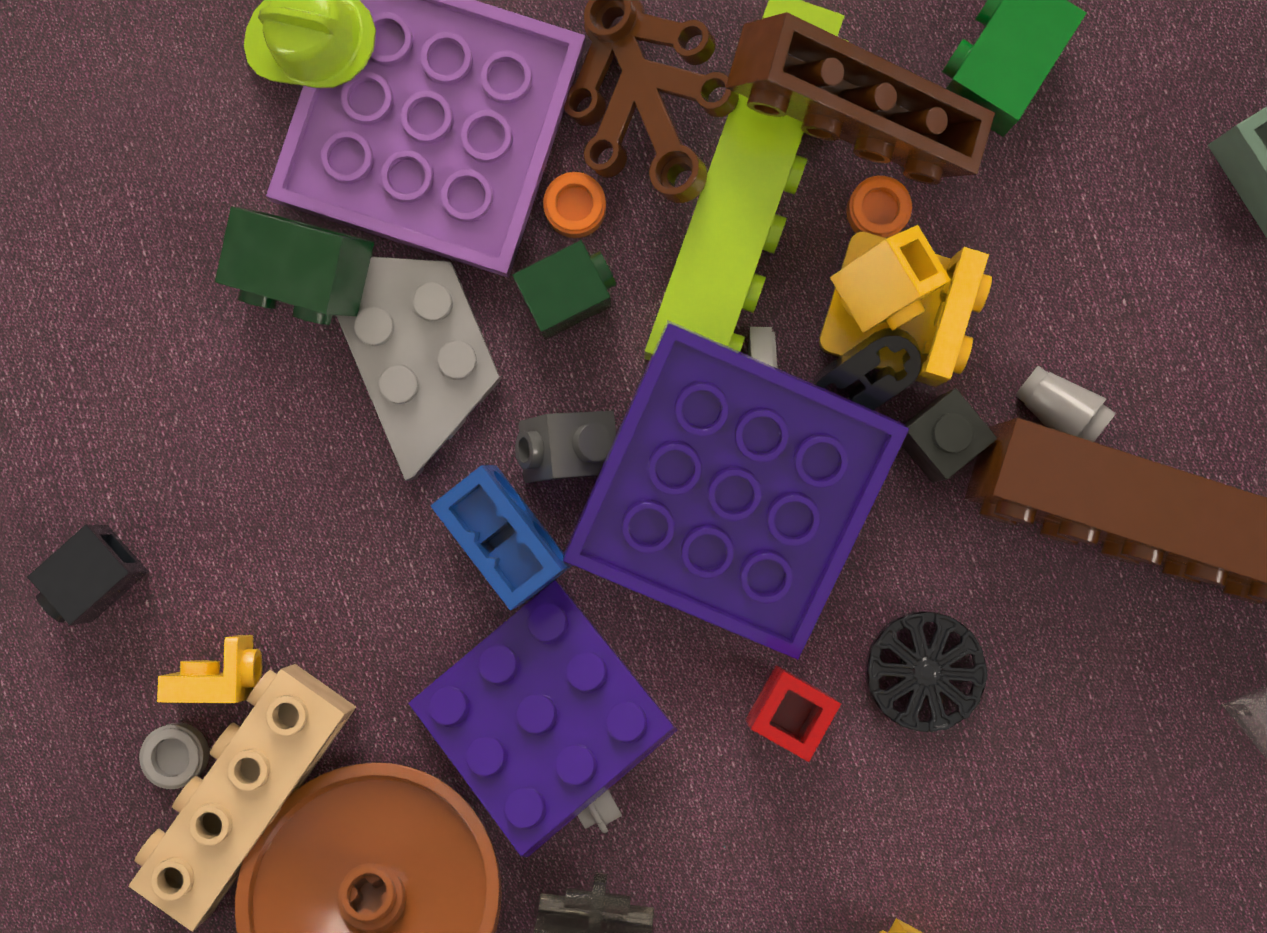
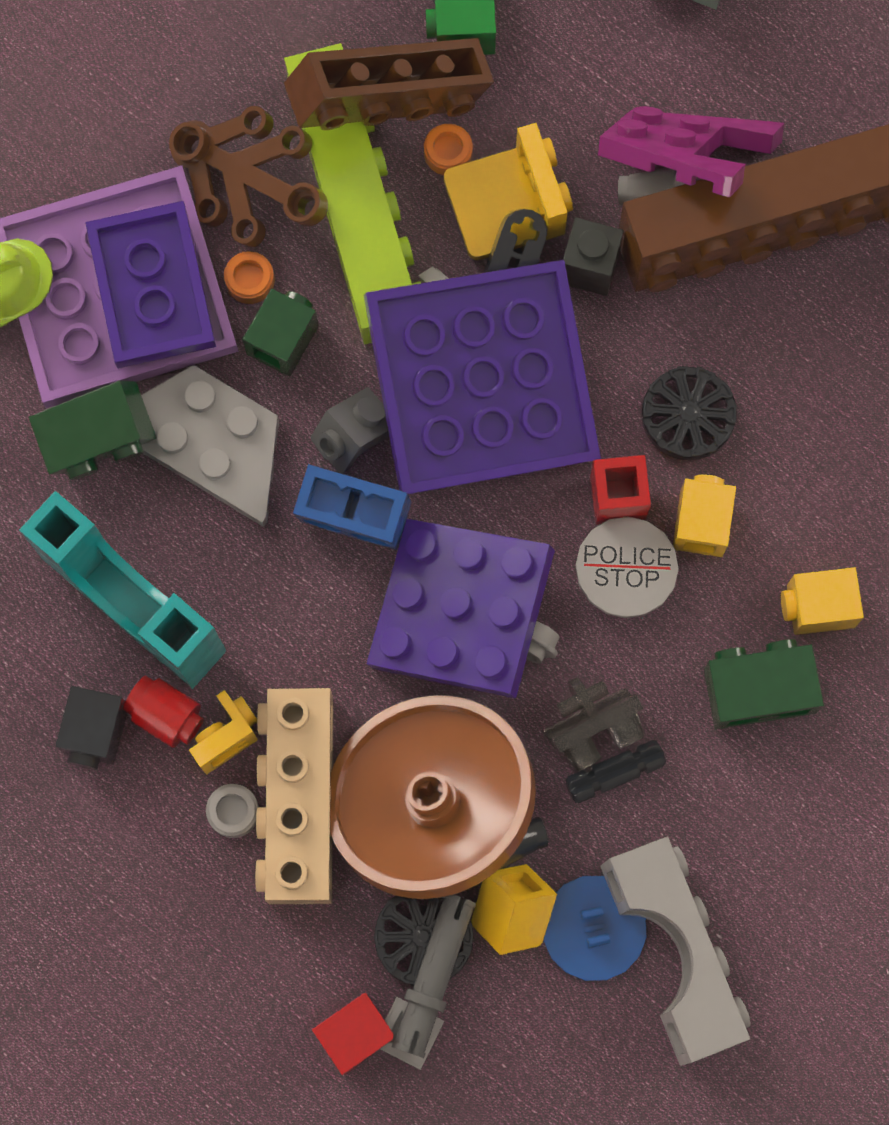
camera: 35 degrees left, 10 degrees down
yellow brick [830,225,951,333] -> none
none -> teal arch [19,491,226,689]
none -> dark purple plate [85,201,216,369]
none -> red brick [123,675,204,748]
none -> light grey piece [575,517,679,619]
none -> magenta wing [598,106,785,197]
none -> yellow brick [673,475,736,557]

